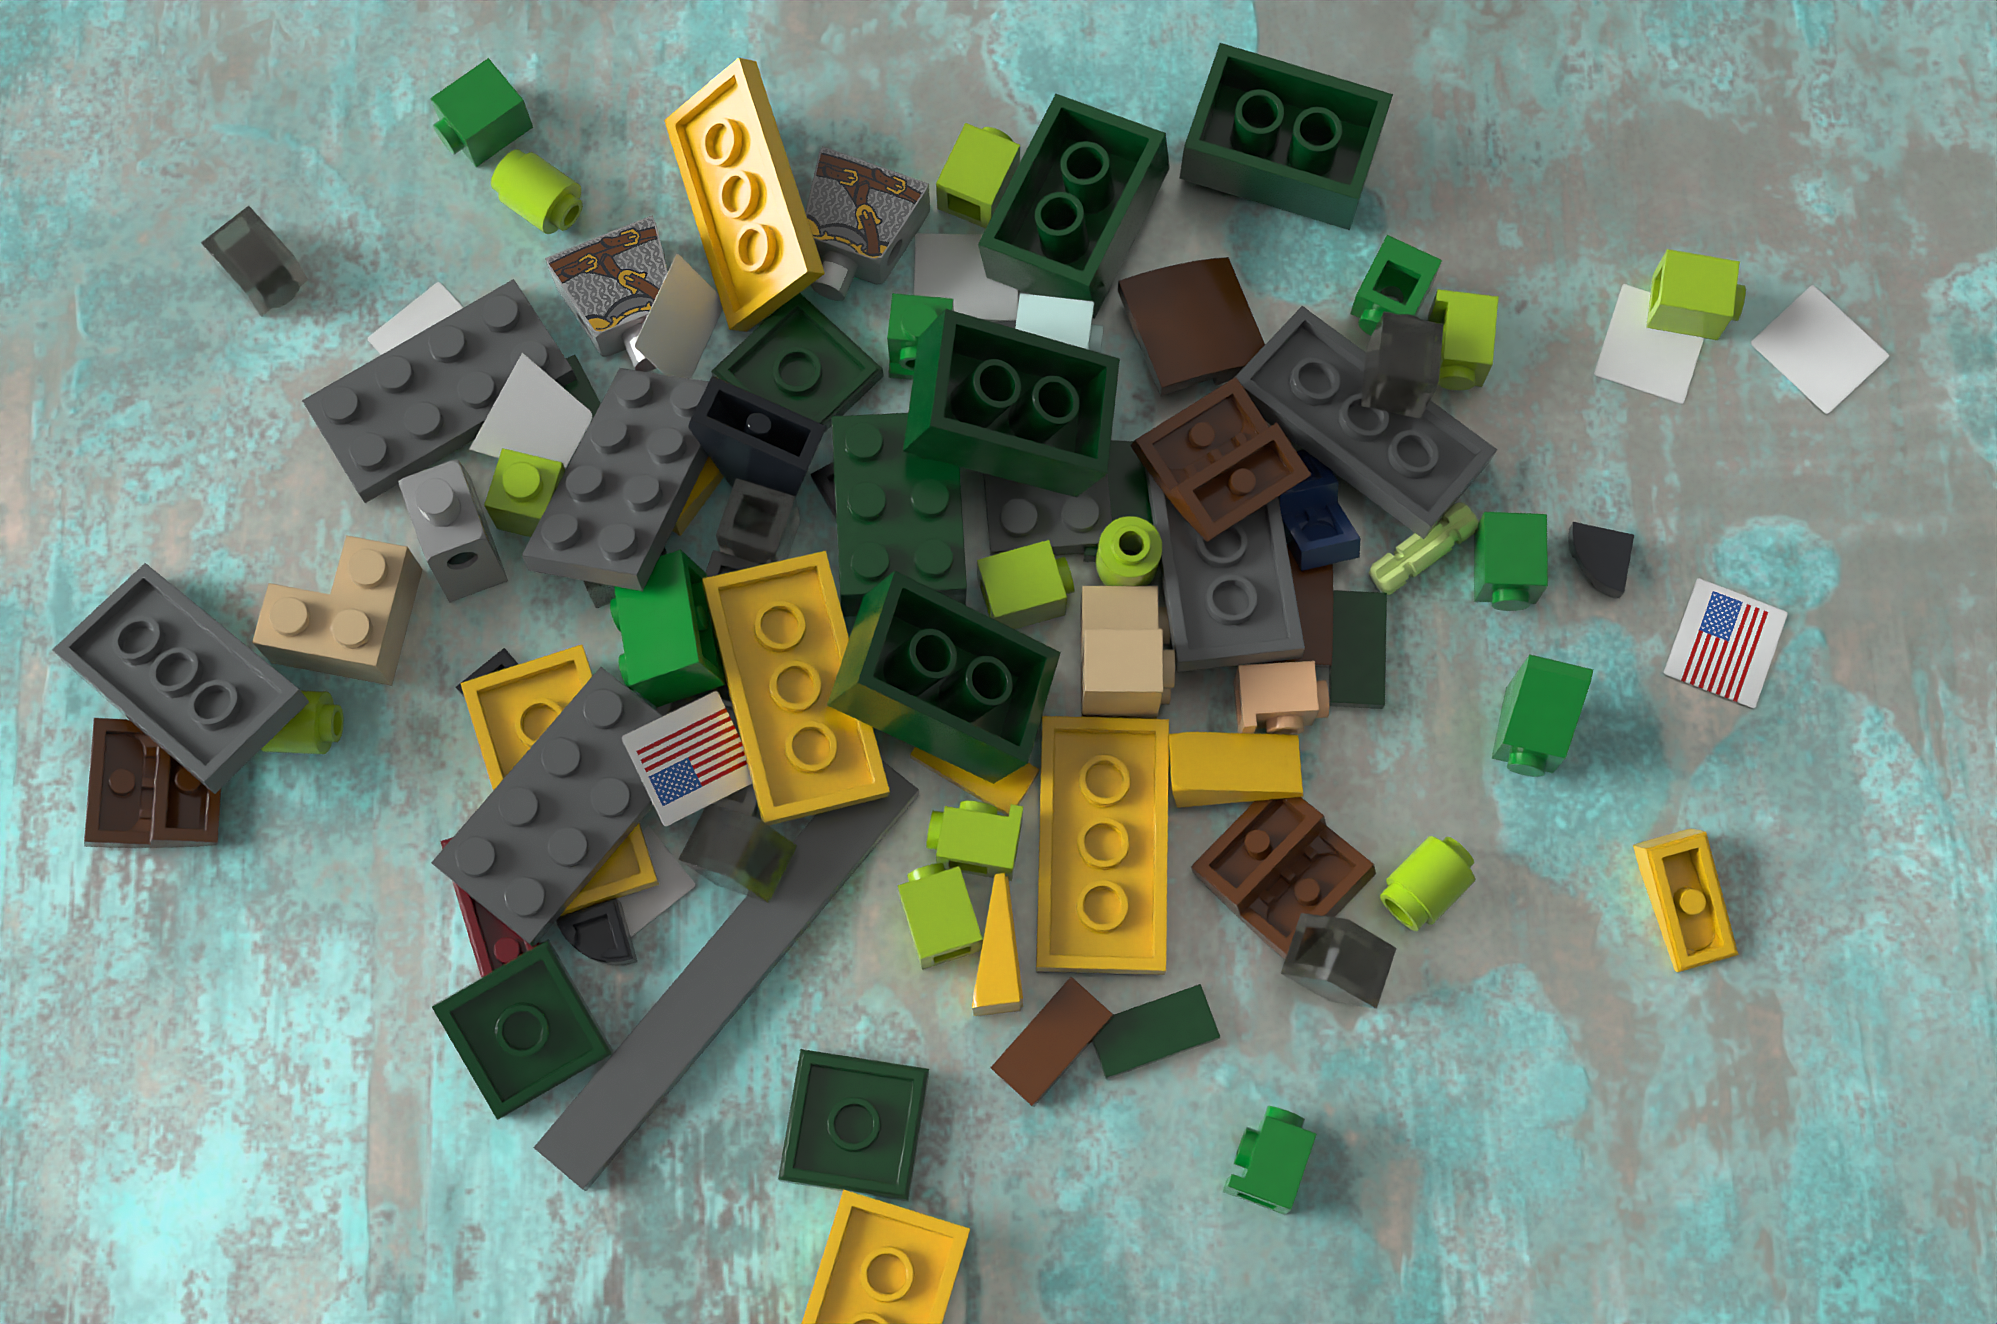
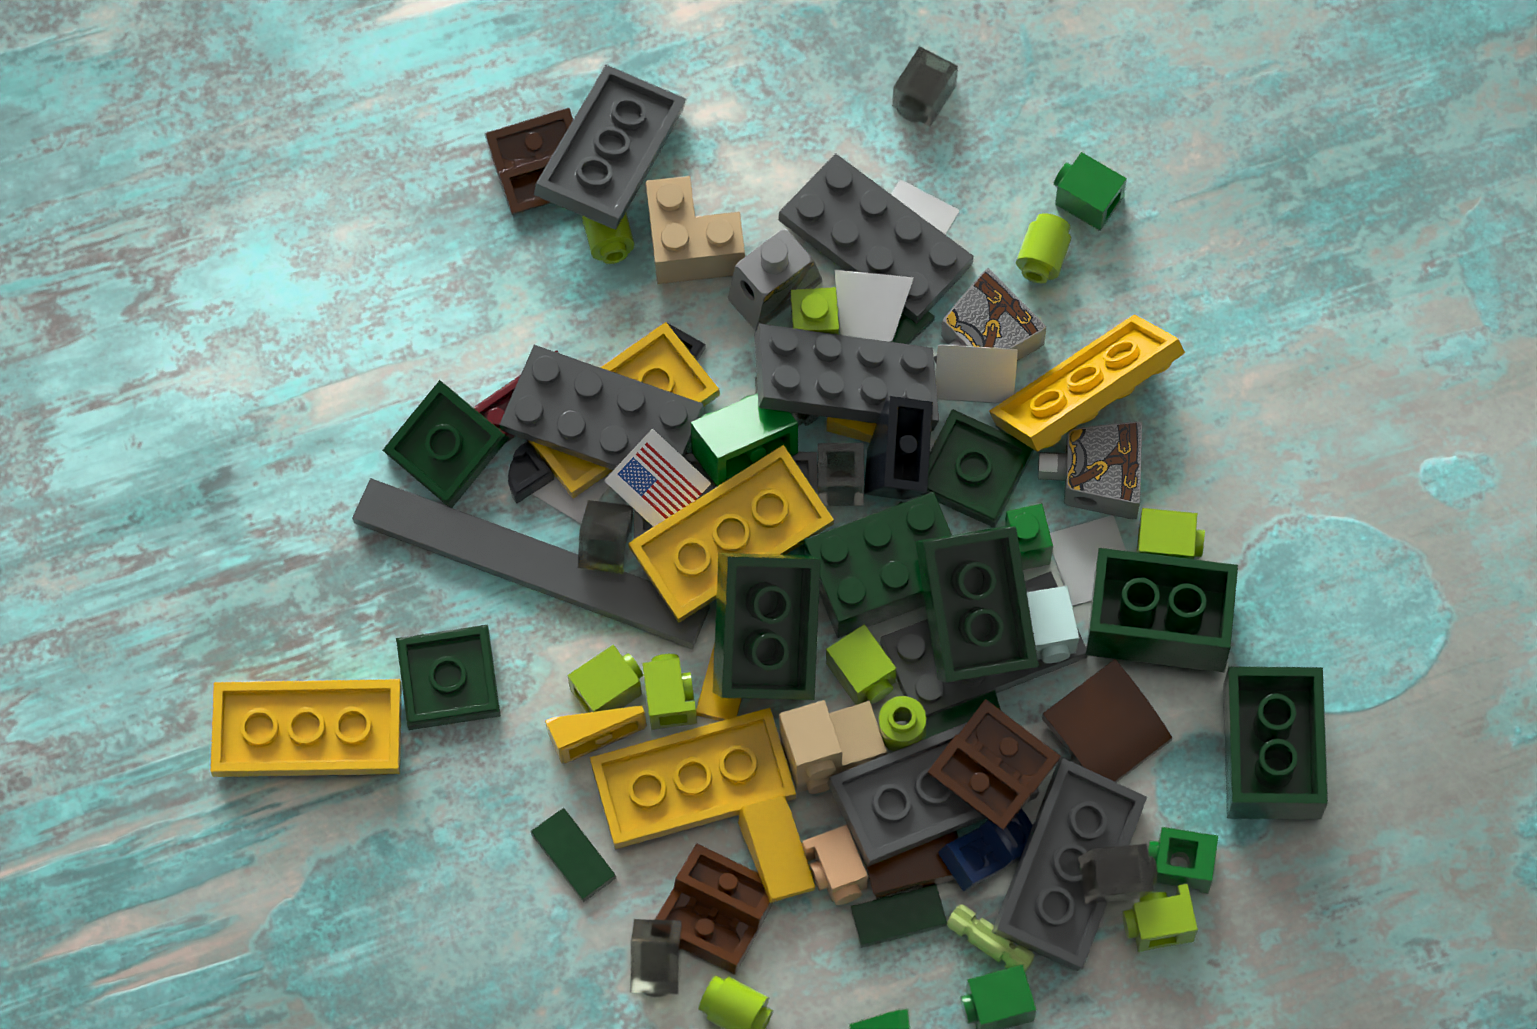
camera: 75 degrees right, 5 degrees down
reddish brown piece [990,977,1115,1107] -> none
green brick [1223,1106,1317,1215] -> none

